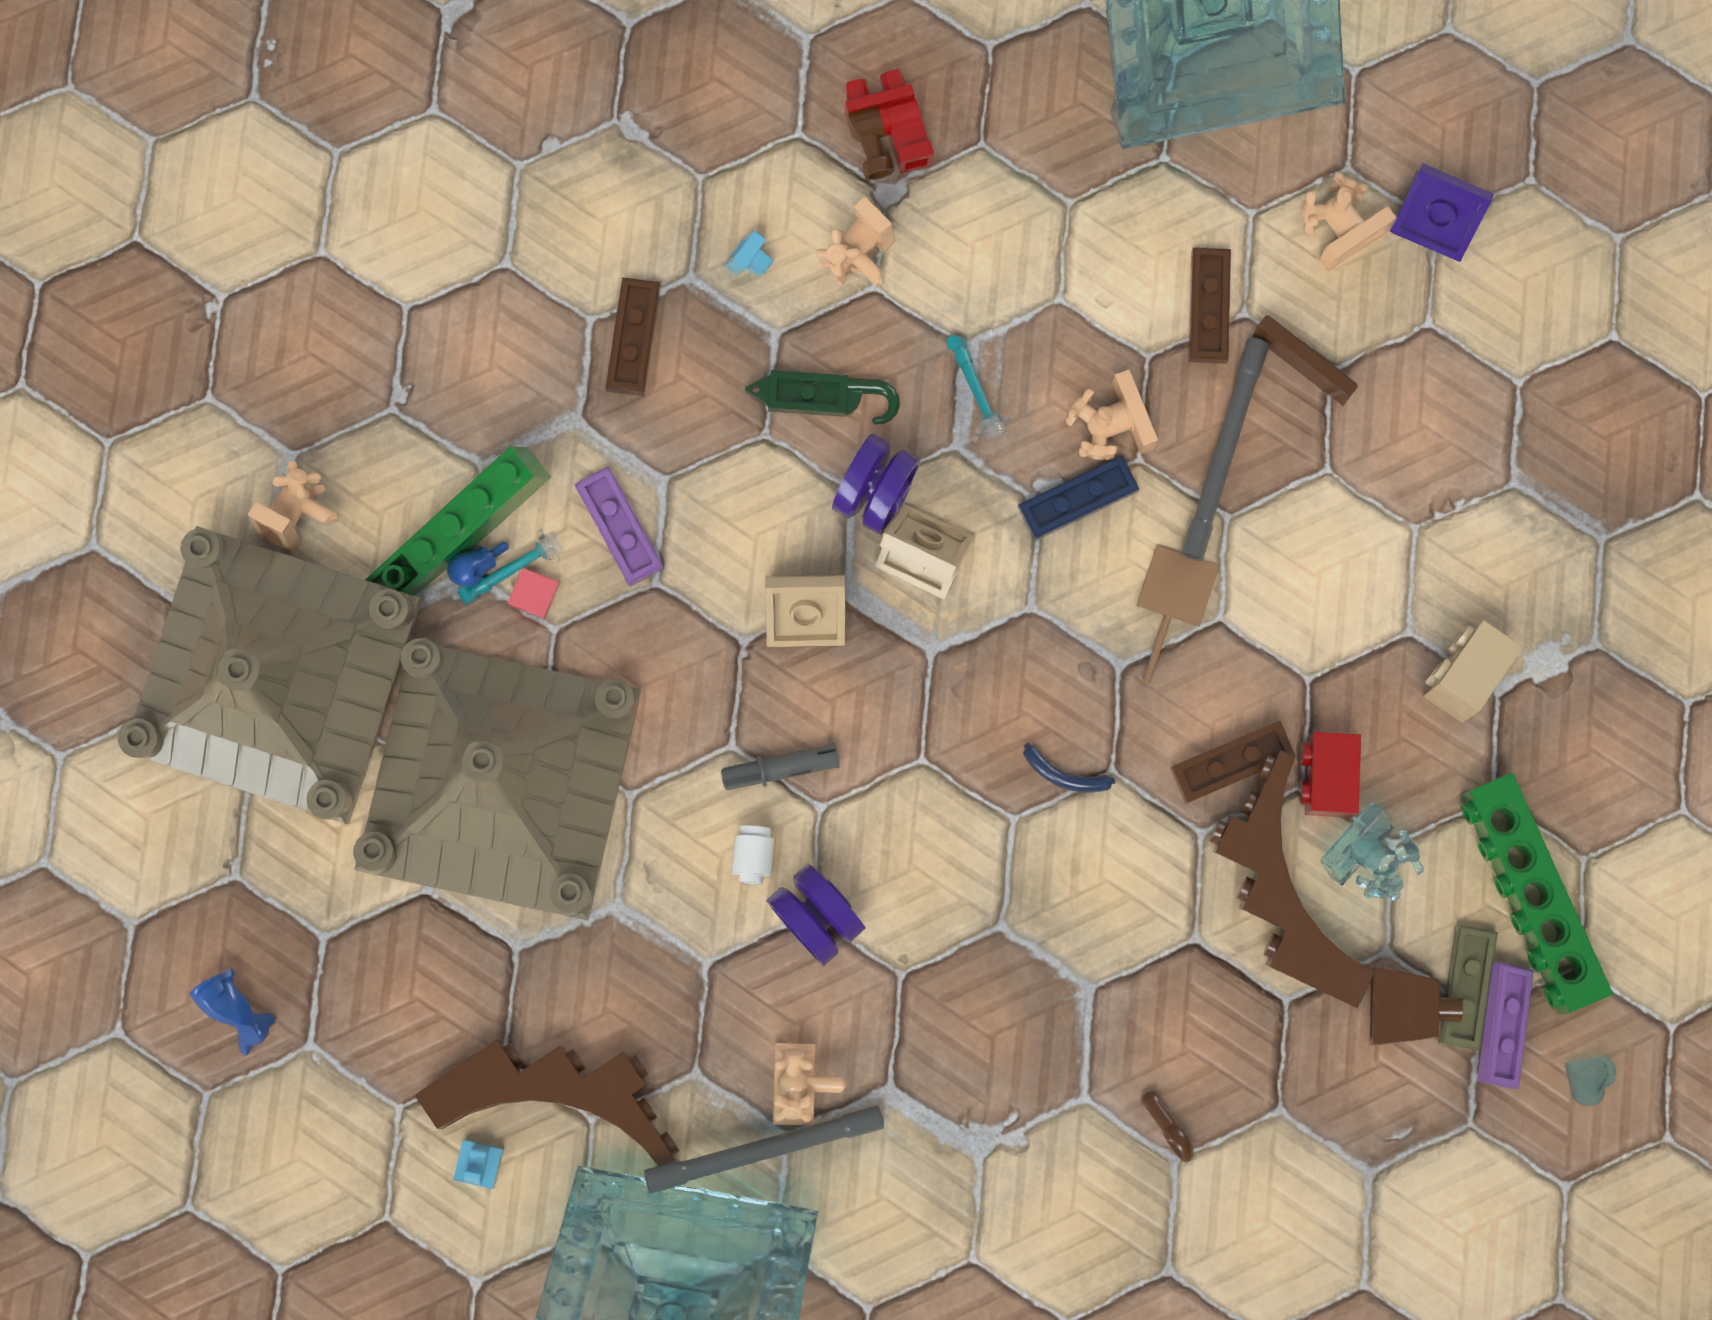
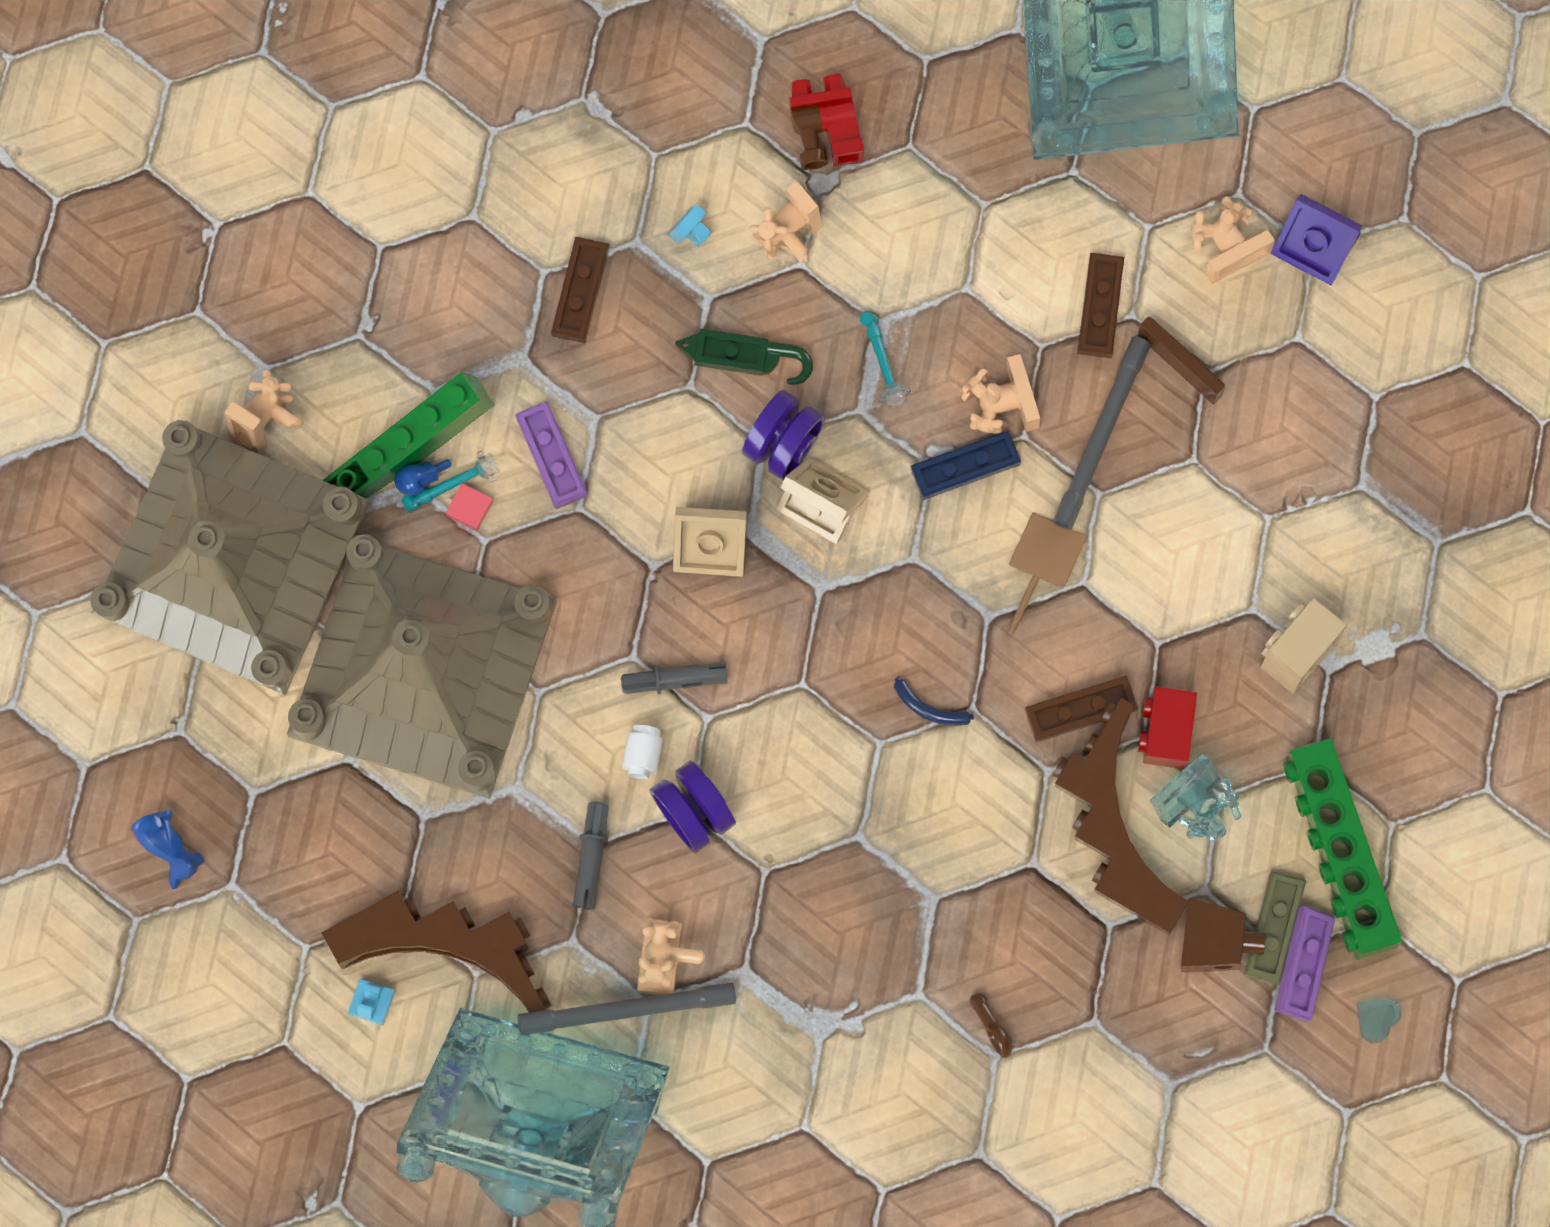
camera: 10 degrees right, 5 degrees down
none -> dark grey axle [572,801,609,910]

